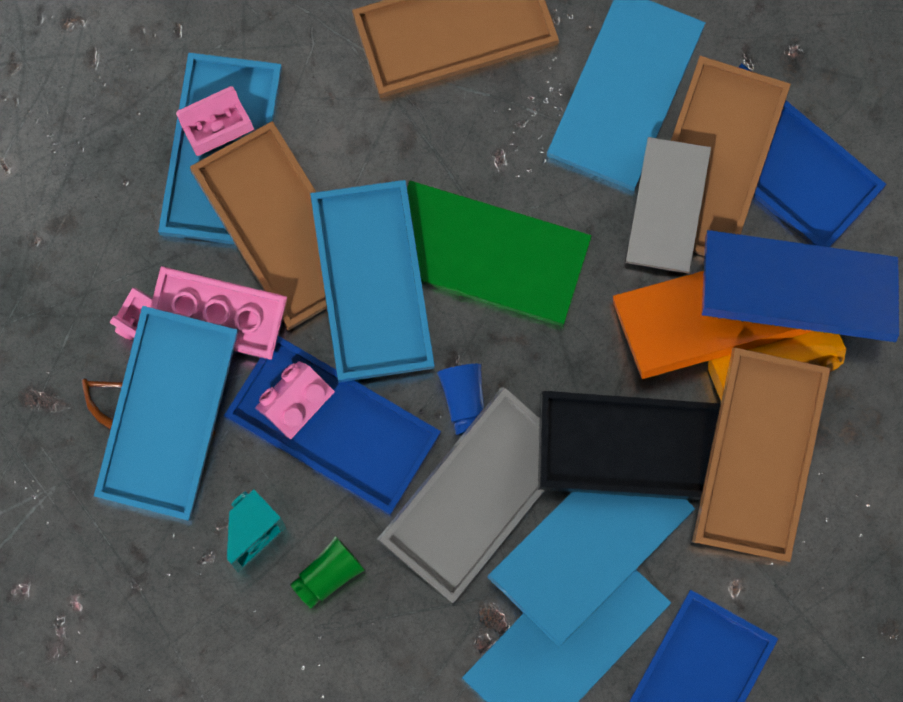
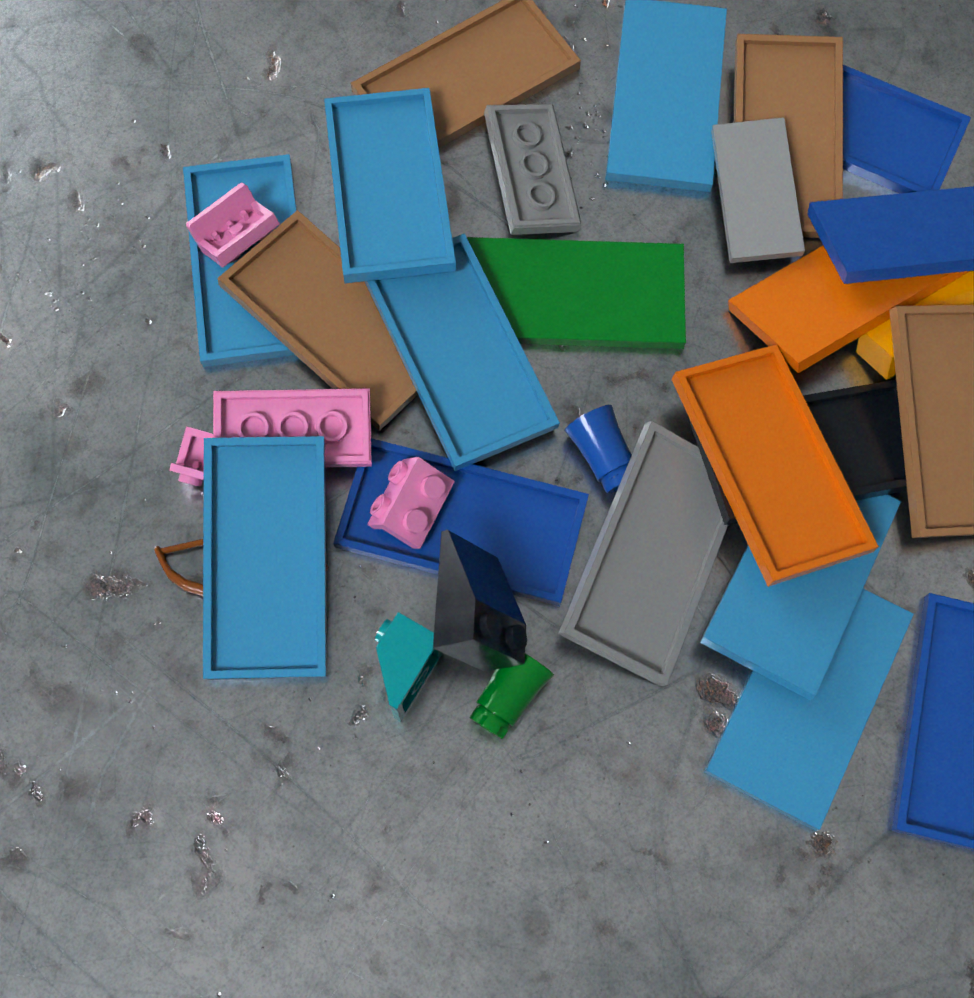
camera: 20 degrees left, 5 degrees down
none -> dark azure tile [324,88,456,283]
none -> black slope [433,530,527,672]
none -> light grey tile [484,104,582,235]
none -> orange tile [671,344,879,587]

